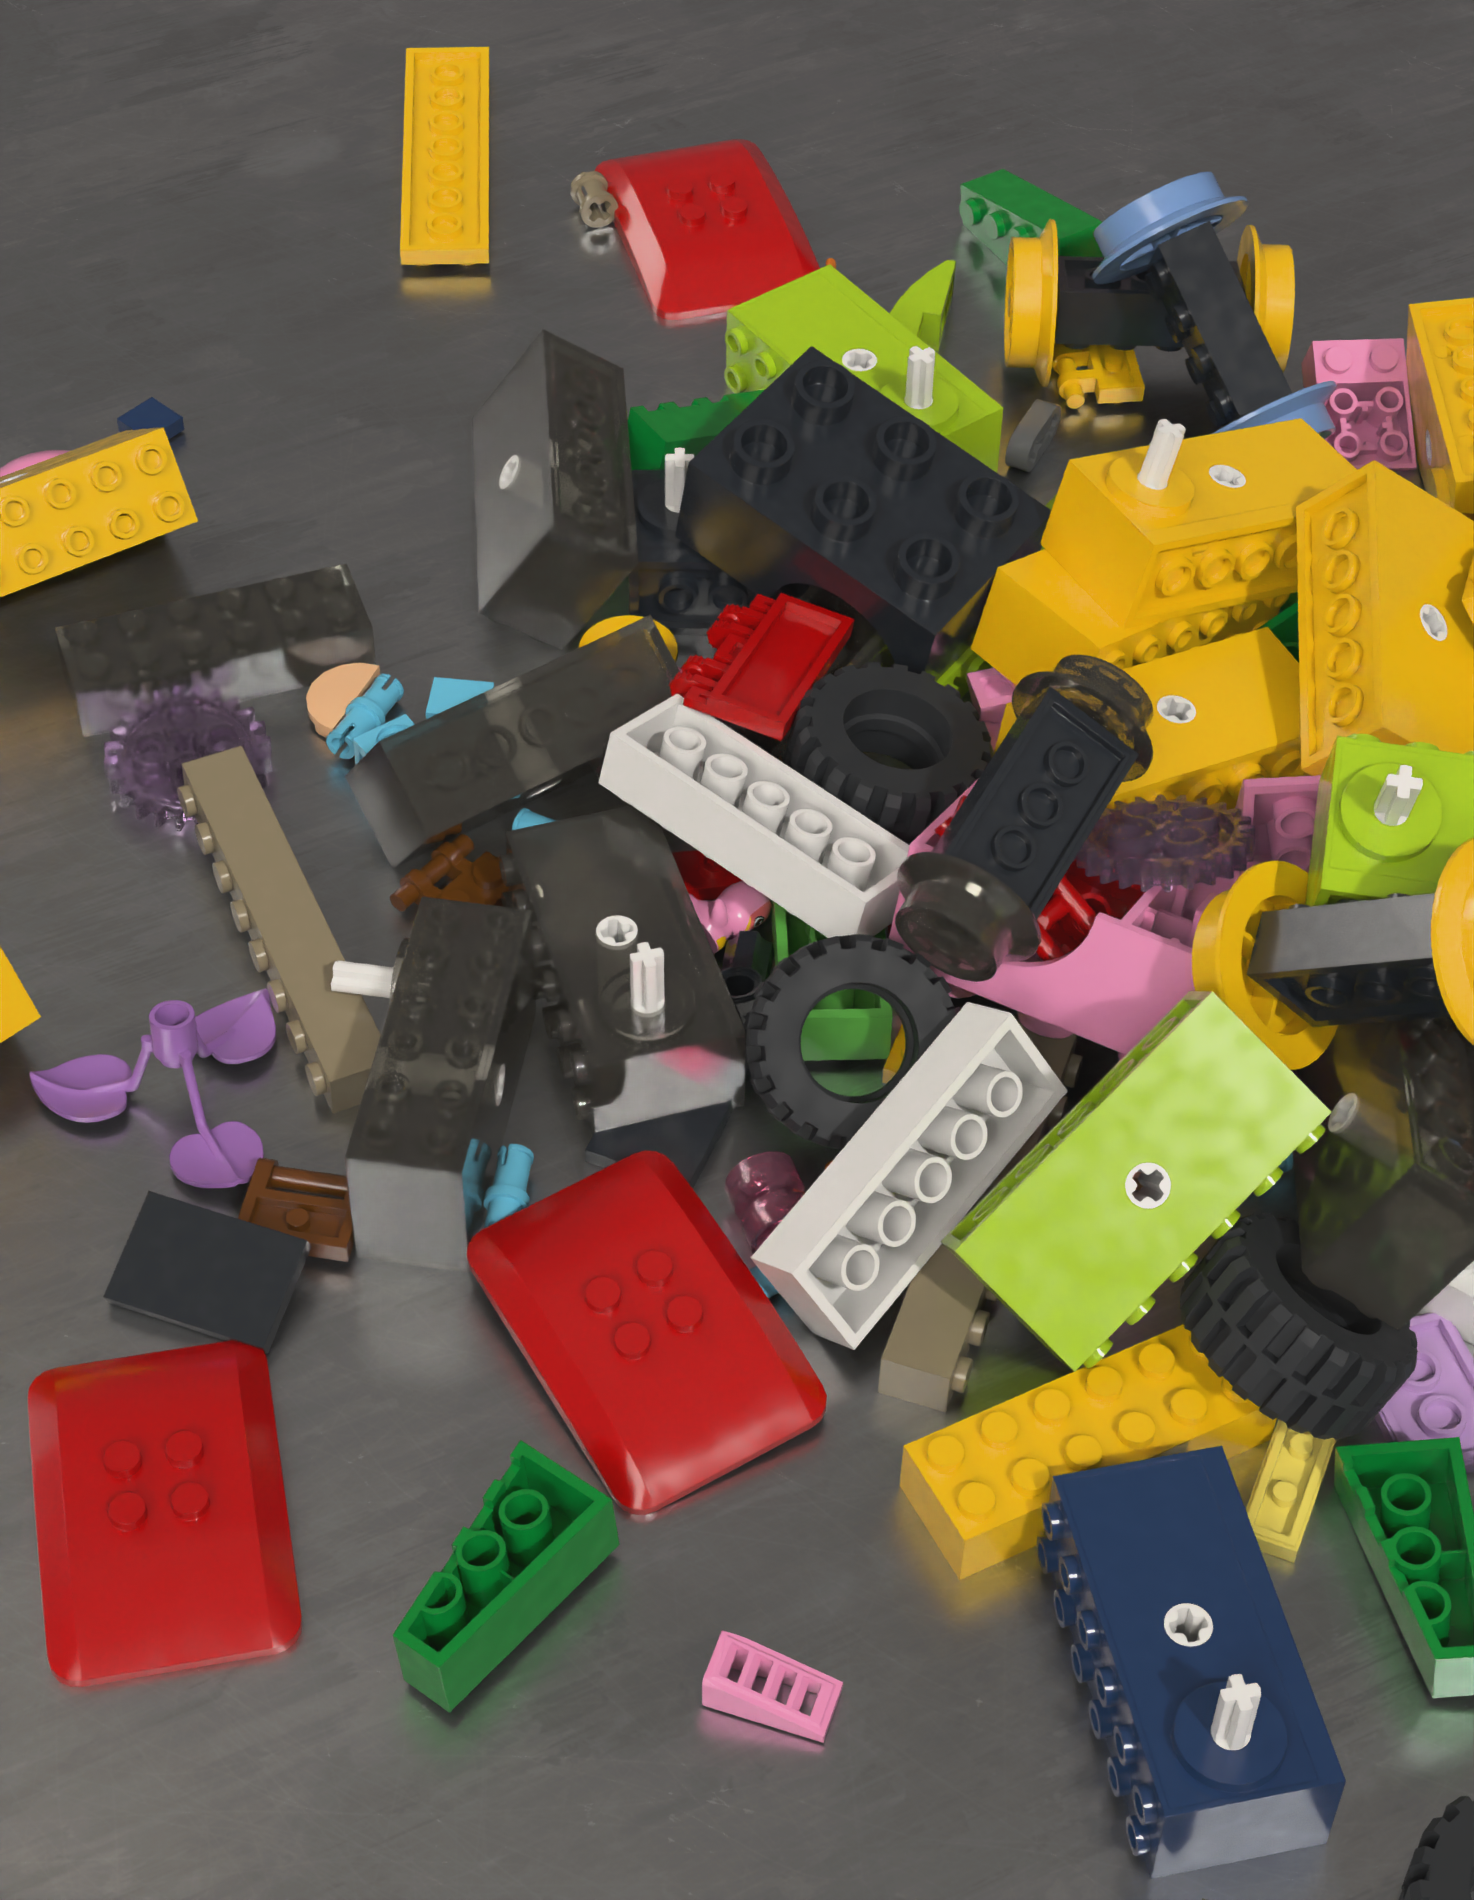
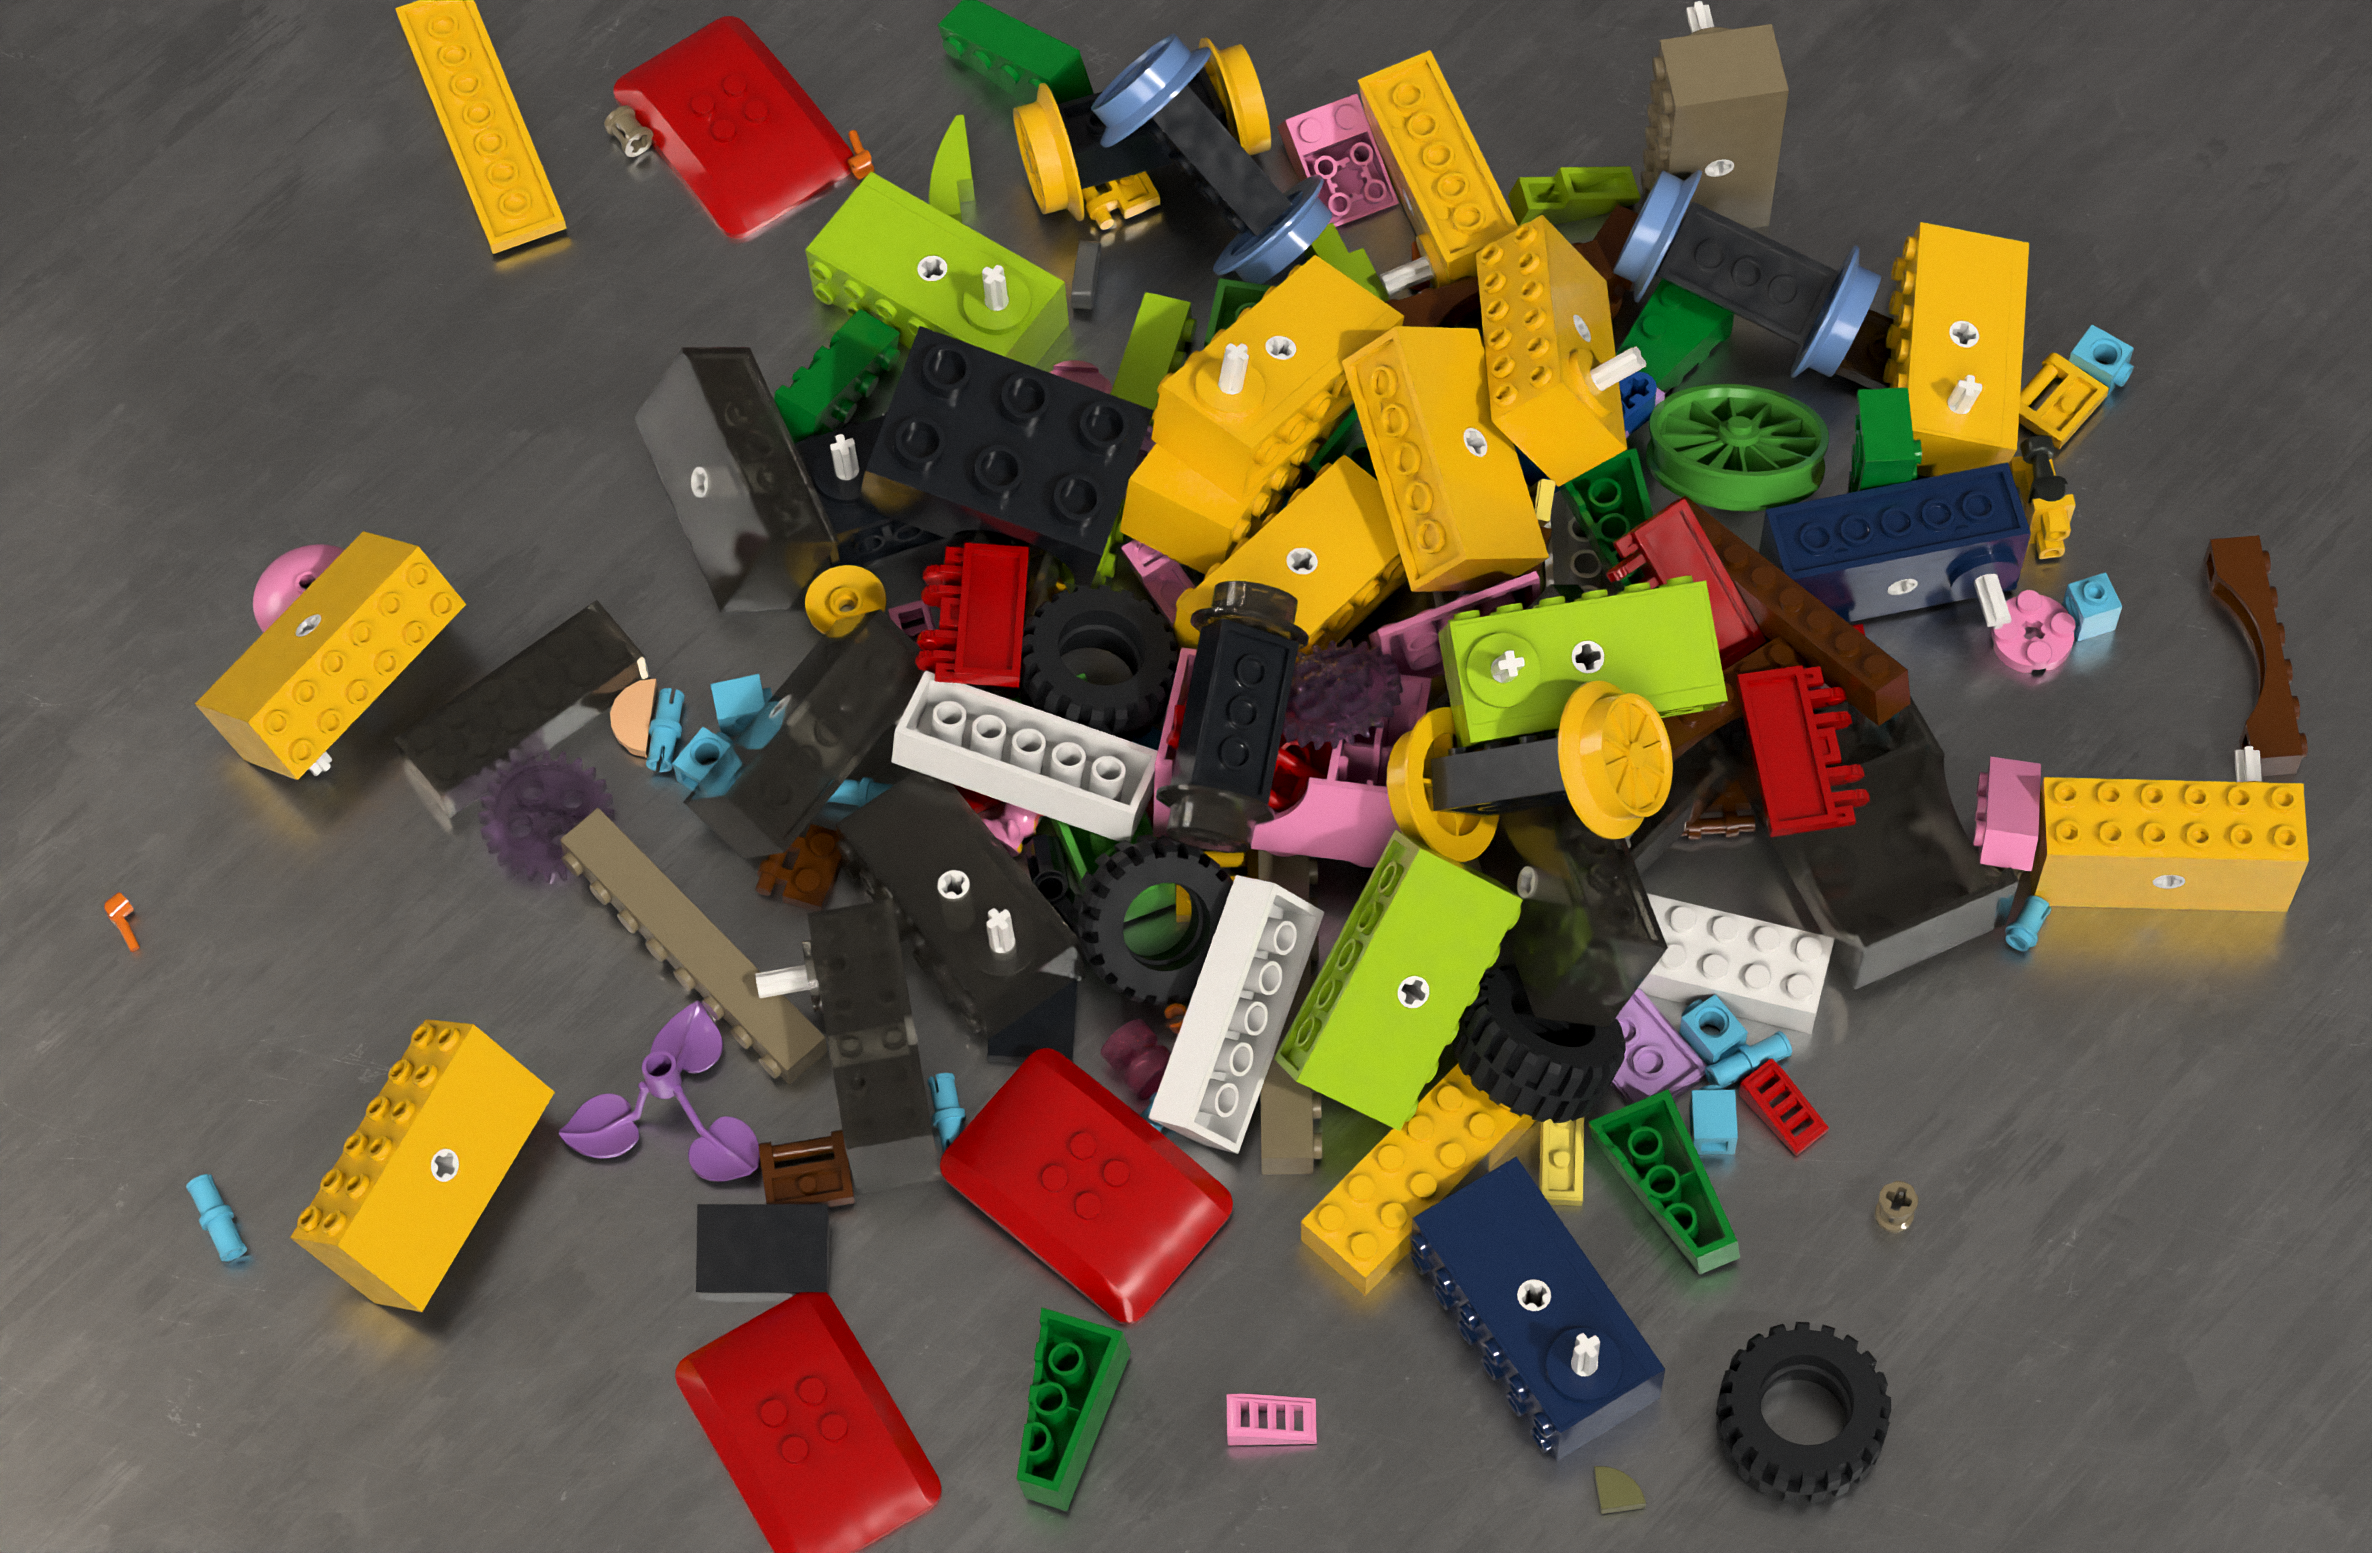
camera: 15 degrees left, 15 degrees up
dark blue tile [117,397,184,440] -> none

